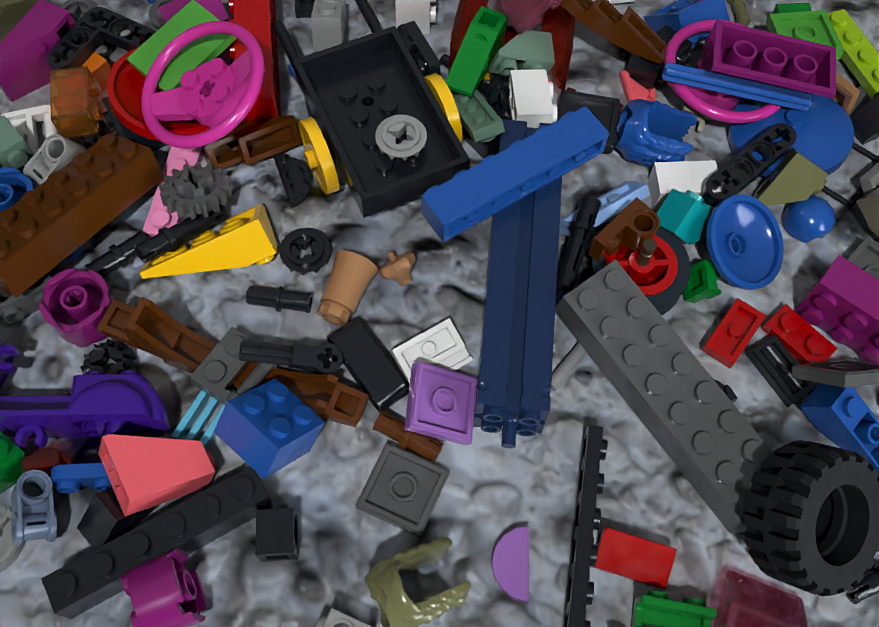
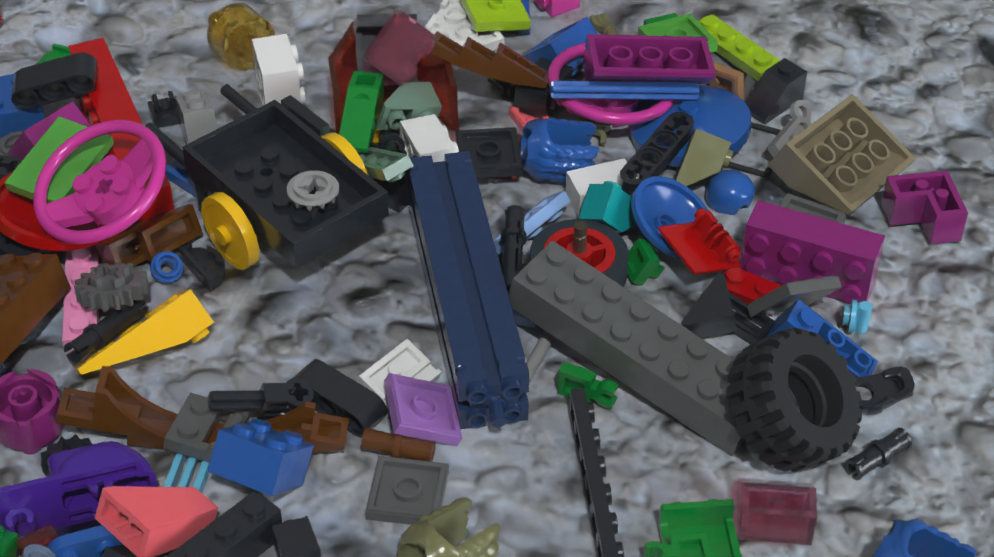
camera: 15 degrees left, 20 degrees down
black pin [84,230,148,278] -> none
black axle [246,286,313,313] -> none
black gear [279,228,331,276] -> none
medium nougat plant [317,250,378,326] -> none
medium nougat piece [378,251,416,286] -> none
blue brick [421,106,609,243] -> none
medium lavender tile [491,526,529,603] -> none
reddish brown plate [589,197,660,262] -> none
red slope [593,527,677,590] -> none
red plate [702,298,766,369] -> none
none -> blue plate [150,251,183,284]
none -> green plate [557,362,618,409]
none -> red hinge [658,208,742,275]
none -> black slope [681,272,737,339]

